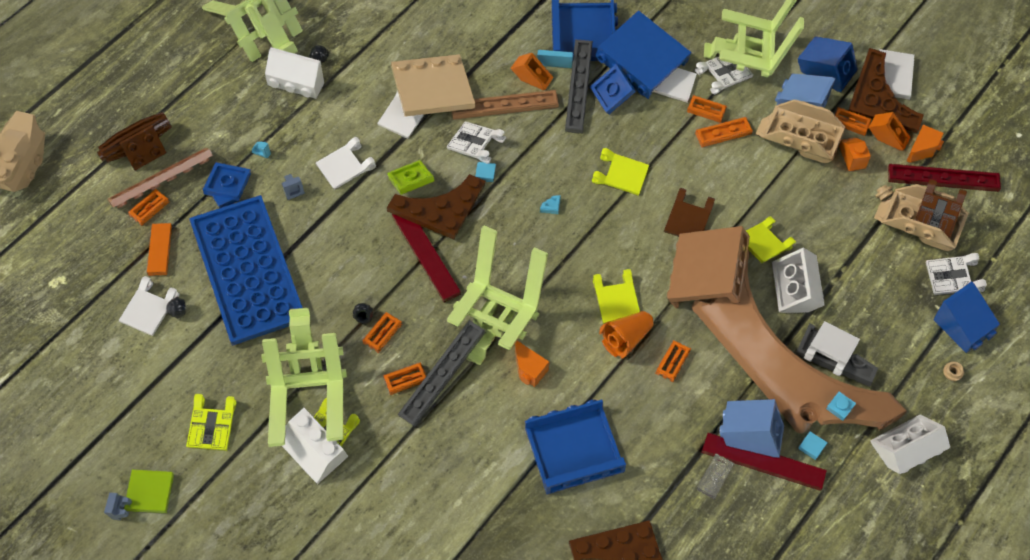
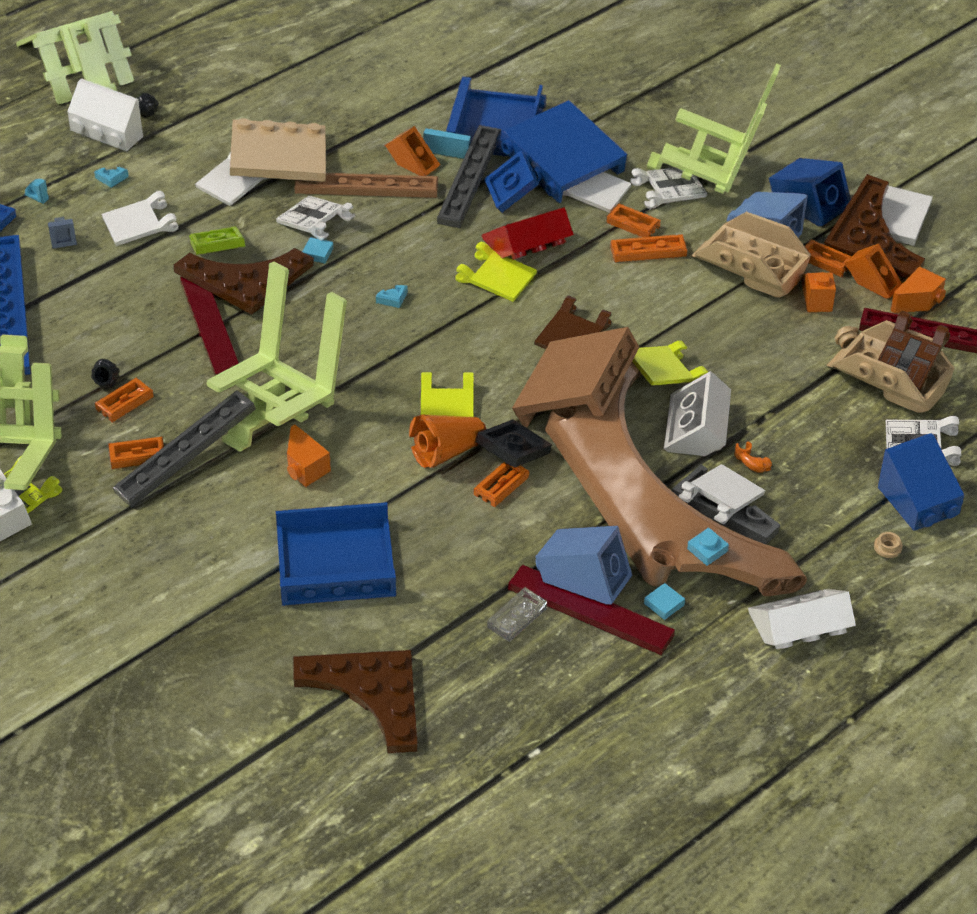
camera: 10 degrees right, 15 degrees down
none -> medium azure tile [94,167,129,188]
none -> black plate [476,419,552,468]
none -> red slope [481,207,574,260]
none -> orange arm [734,441,772,473]

